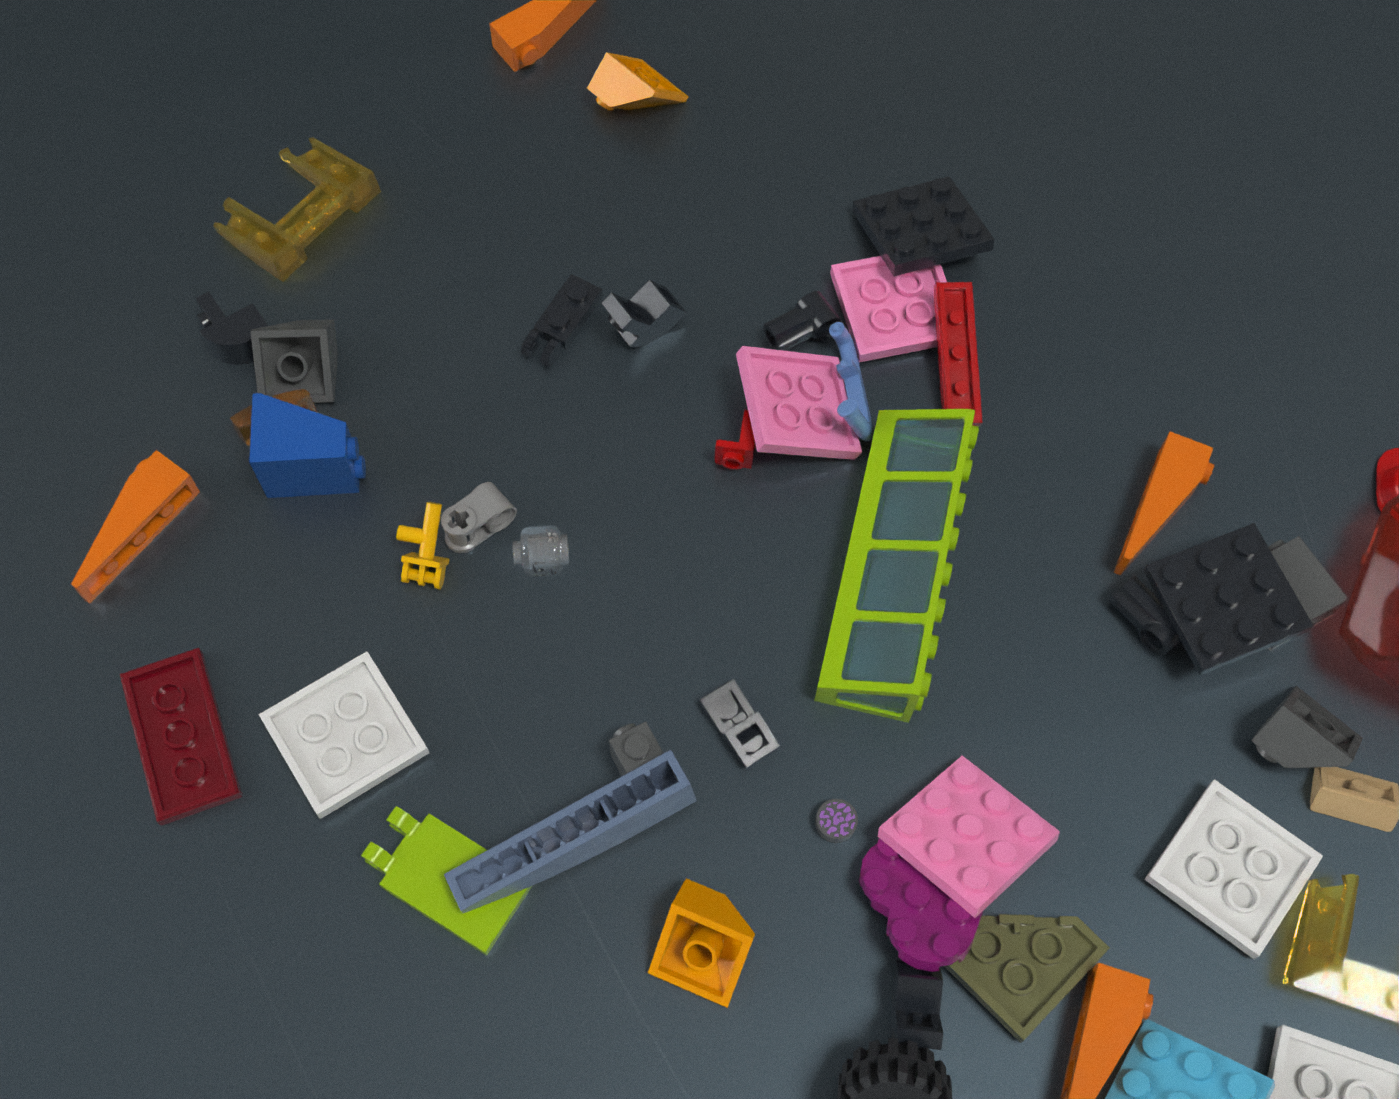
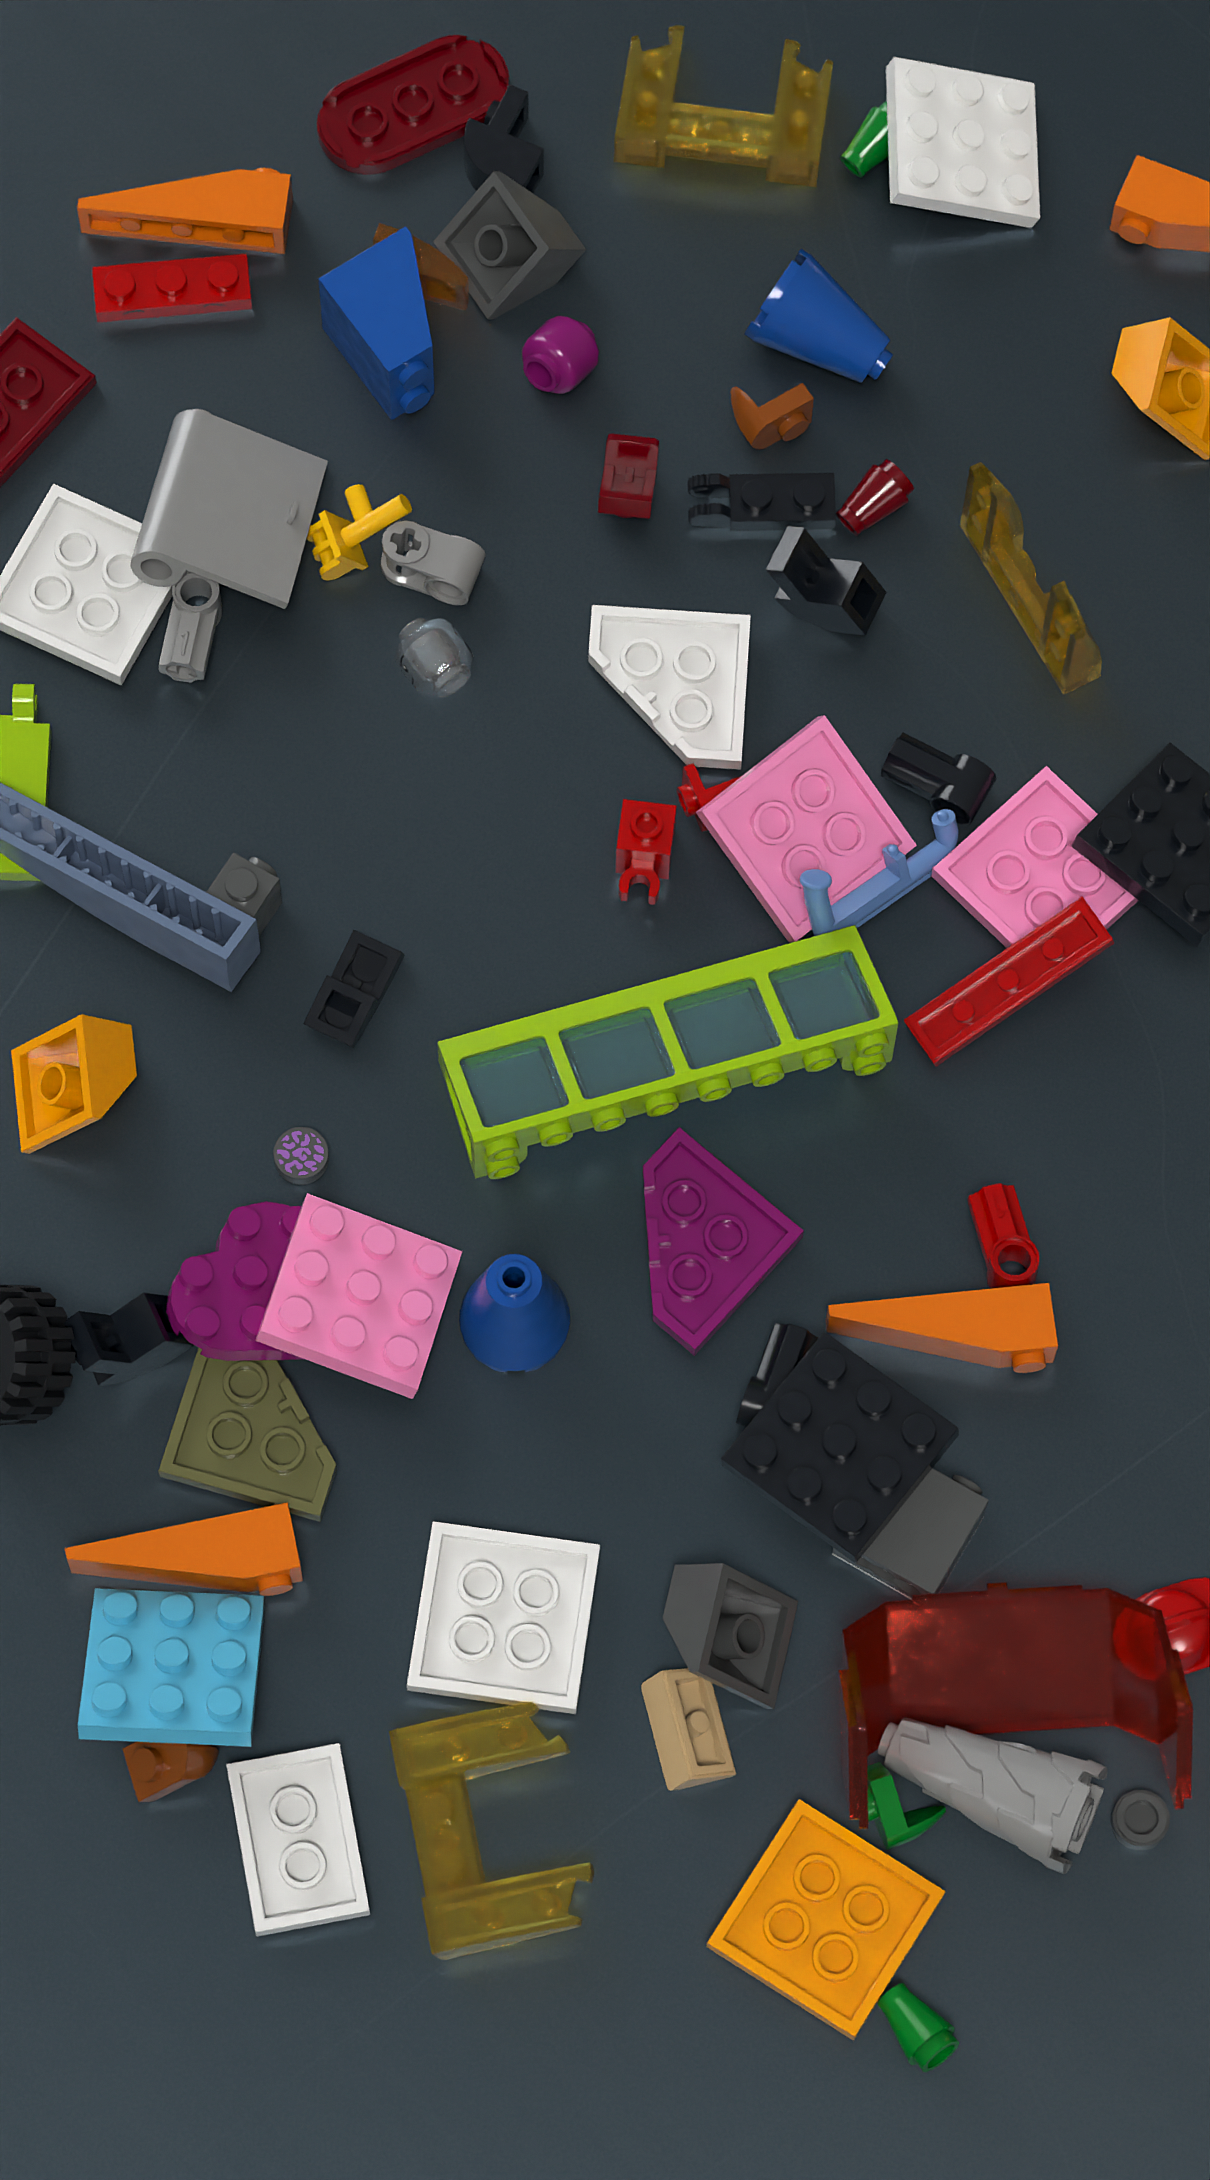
camera: 60 degrees right, 5 degrees up
none -> red plate [92,254,252,323]
none -> light grey door [130,409,328,609]
none -> light grey piece [158,570,222,683]
none -> dark red tile [317,35,509,175]
none -> blue cone [459,1254,570,1373]
none -> magenta head [522,316,599,394]
none -> white plate [588,605,751,770]
none -> dark red bracket [598,433,659,519]
none -> red brick [615,799,677,905]
none -> magenta plate [642,1127,804,1356]
none -> dark orange plate [731,383,814,450]
none -> blue cone [744,248,893,383]
none -> dark red cone [836,459,914,536]
none -> green cone [840,101,889,178]
none -> white plate [886,57,1040,228]
none -> clear yellow wedge [960,462,1102,695]
none -> red piece [967,1183,1040,1289]

